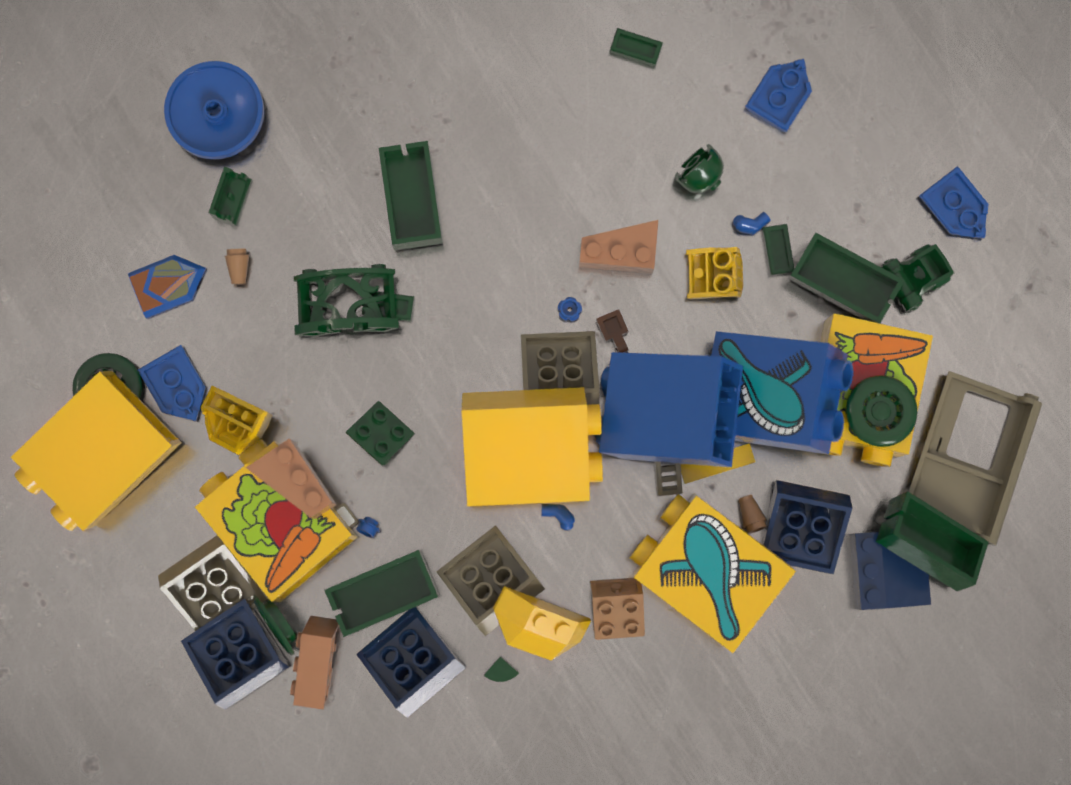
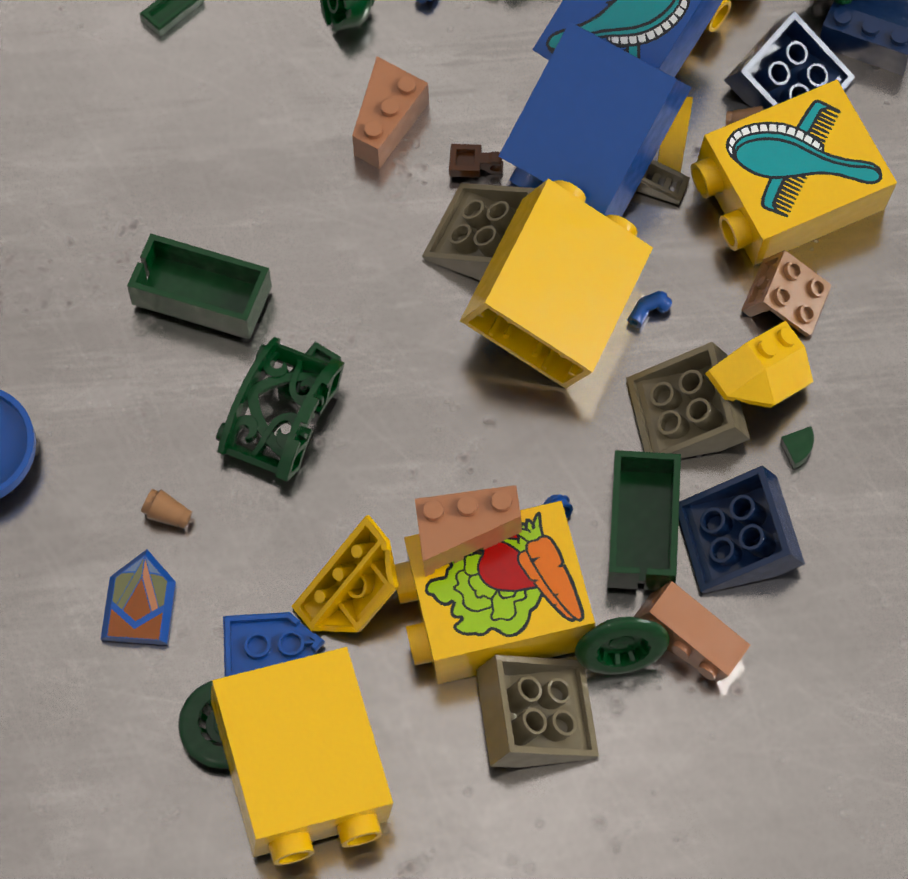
camera: 60 degrees left, 20 degrees down
dark blue slope [181,599,289,710] -> none
dark green hinge [208,166,252,226] -> none
dark green hinge [345,400,415,466] -> none
blue plate [558,297,582,321] -> none
yellow slope [686,247,743,299] -> none

